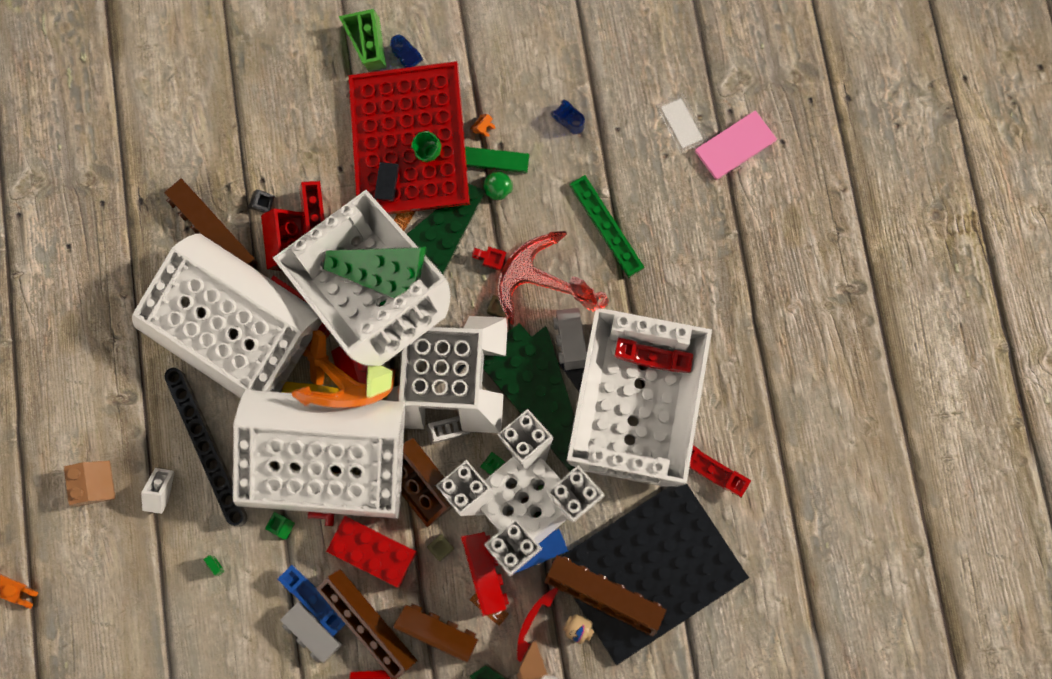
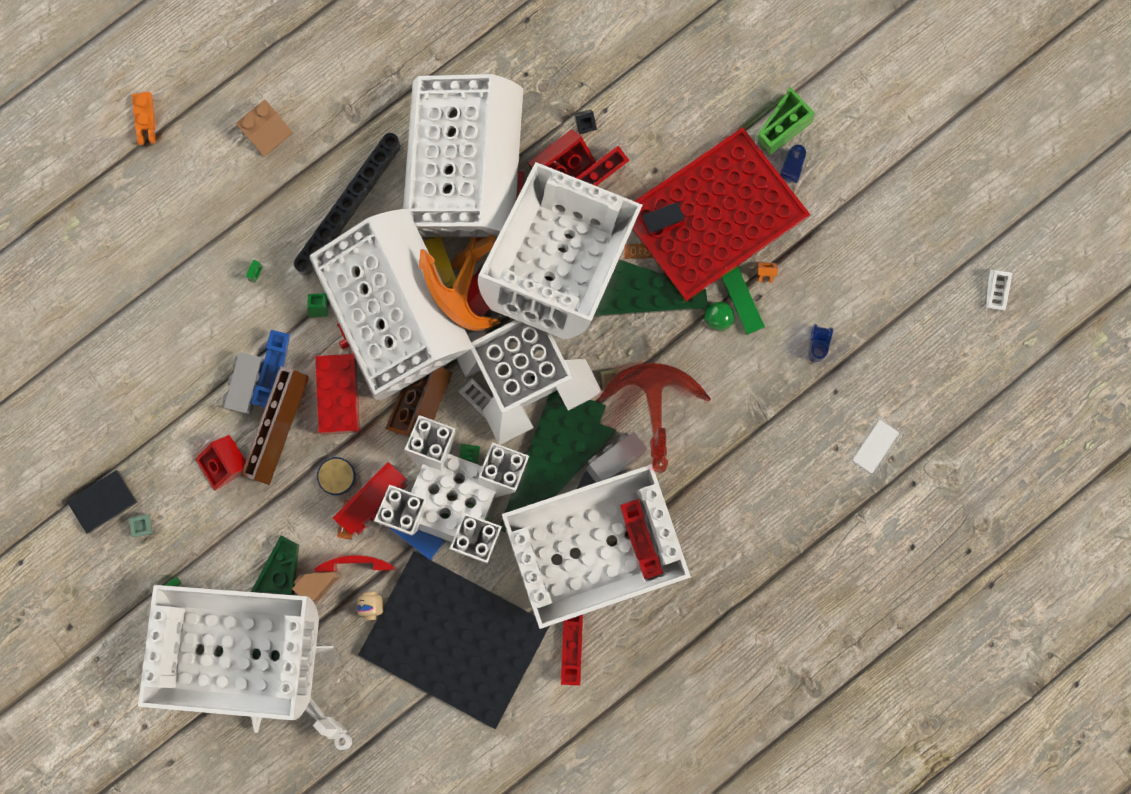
camera: 60 degrees right, 5 degrees up
white slope [141,468,174,514] -> none
reddish brown brick [164,178,258,268] -> none
green wing [323,247,426,299] -> none
yellowish green slope [366,365,392,398] -> none
reddish brown slope [393,603,479,663] -> none
green hair [411,131,442,162] -> none
olive tile [427,534,454,562] -> none
red plate [472,246,506,271] -> none
reddish brown brick [544,555,666,637] -> none
green tile [569,175,645,278] -> none
bright pink tile [695,110,777,180] -> none
none -> pearl gold tile [317,457,356,496]

